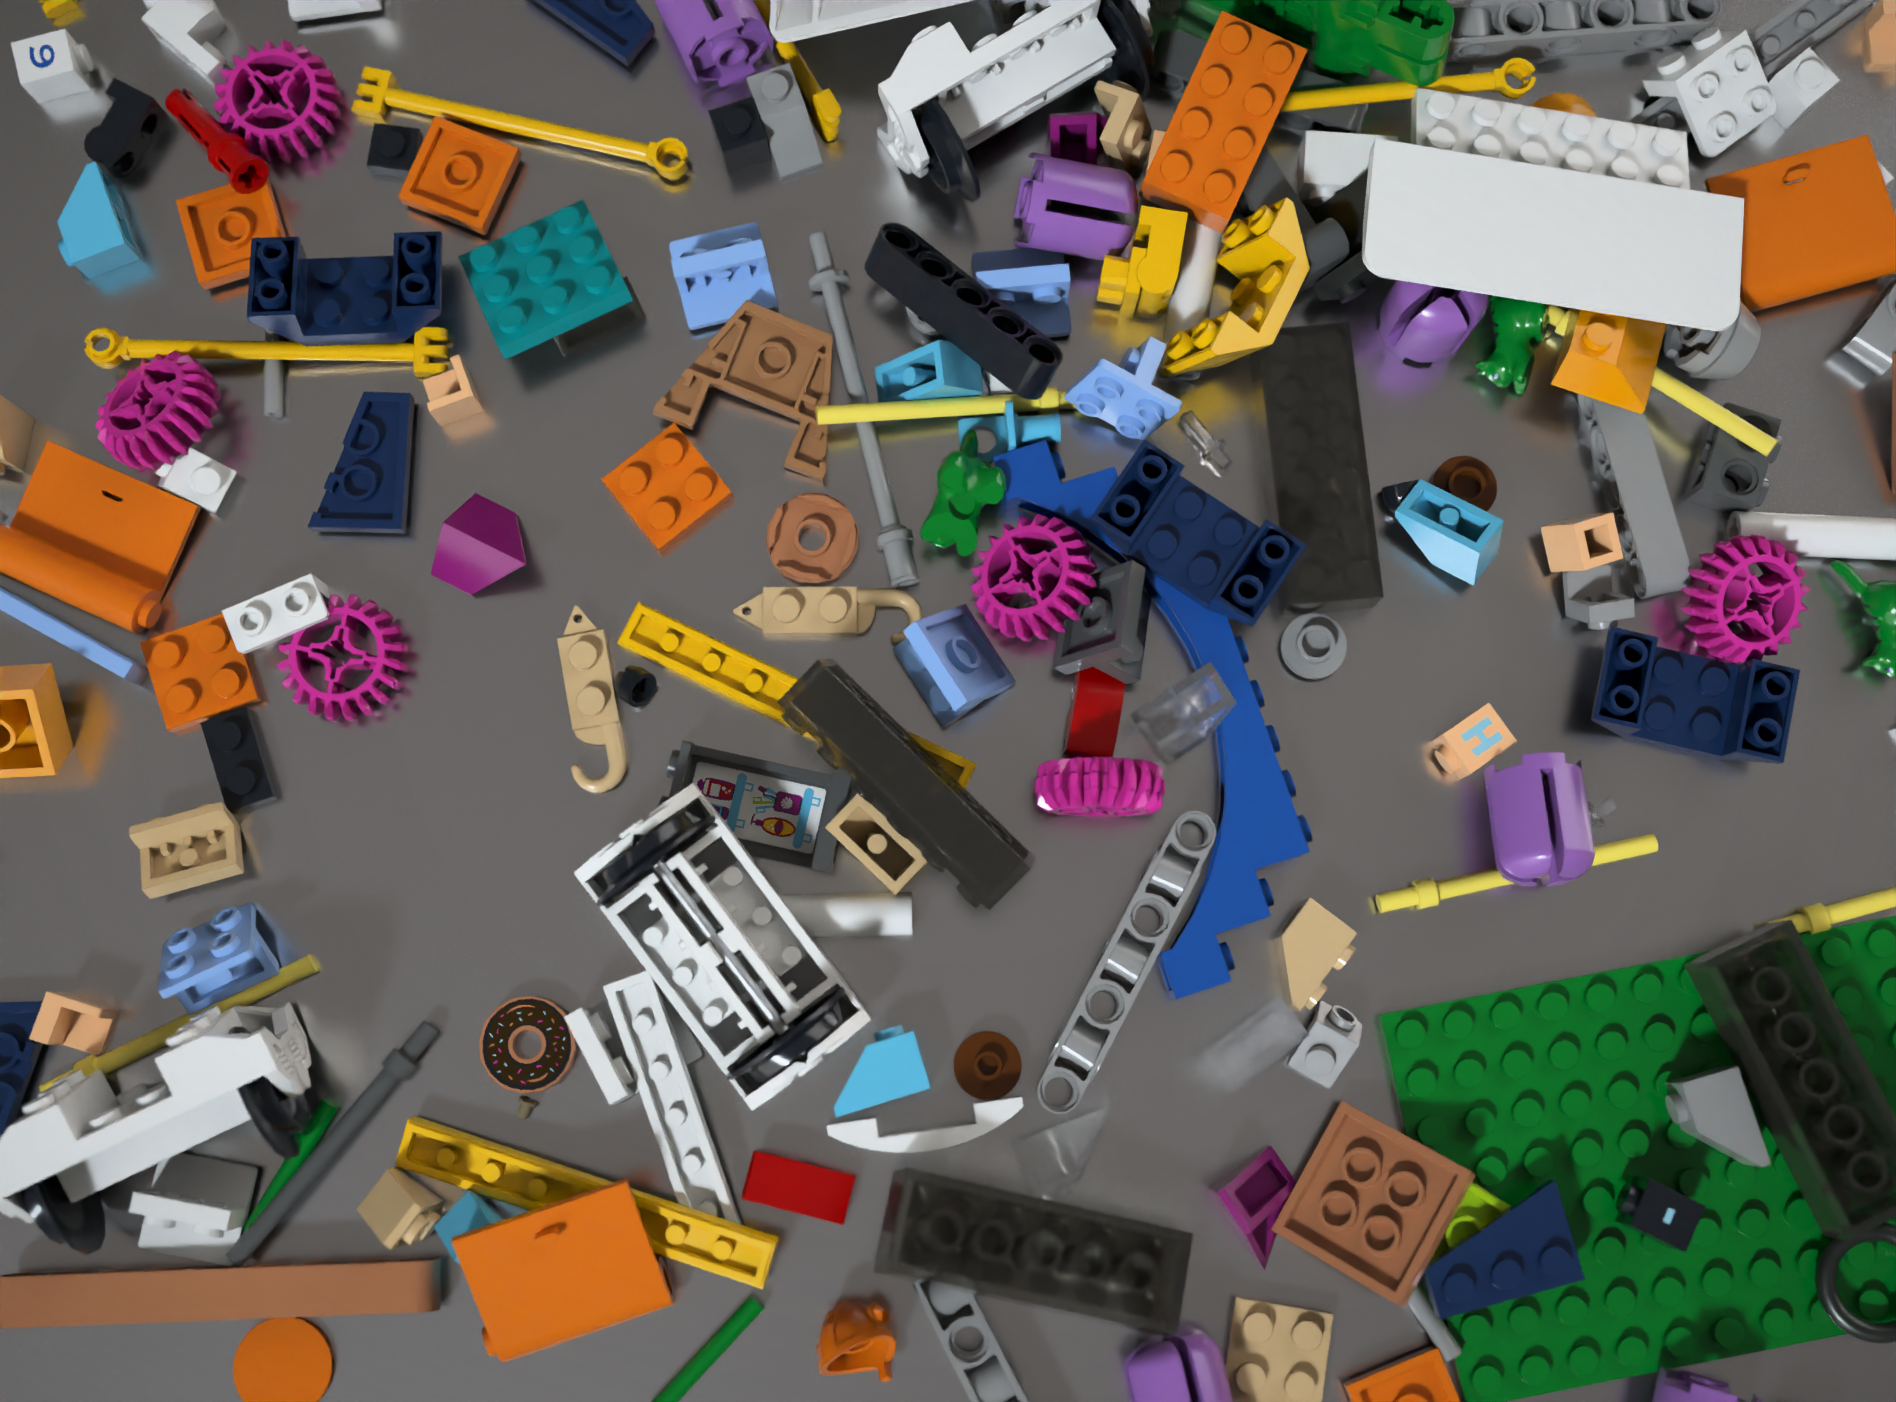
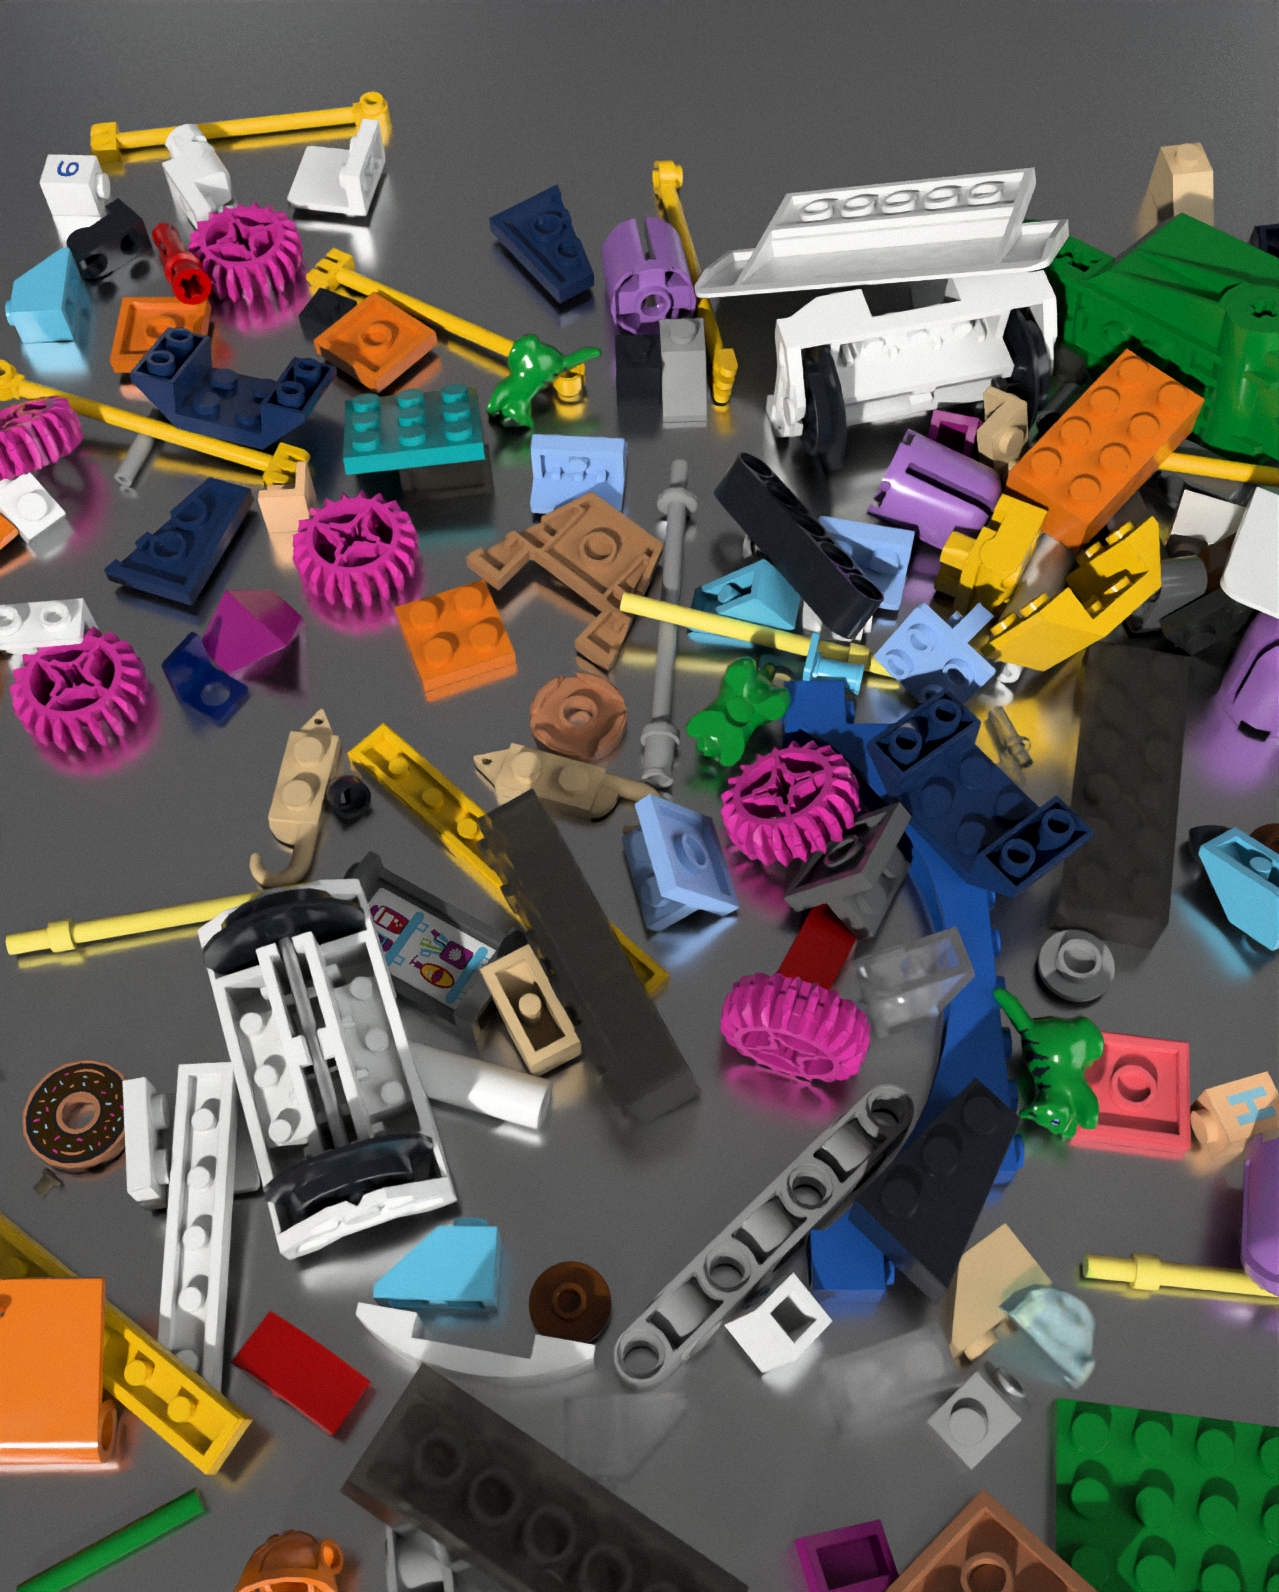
camera: 20 degrees right, 20 degrees down
none -> light yellow bar [6,879,324,955]
none -> clear blue bracket [161,632,249,724]
none -> dark pink gear [292,490,420,609]
none -> green animal [485,334,602,428]
none -> white brick [724,1272,832,1373]
none -> black wedge [848,1077,1021,1306]
none -> green animal [993,987,1104,1140]
none -> clear light blue tile [998,1284,1096,1387]
none -> coral tile [1072,1031,1191,1154]

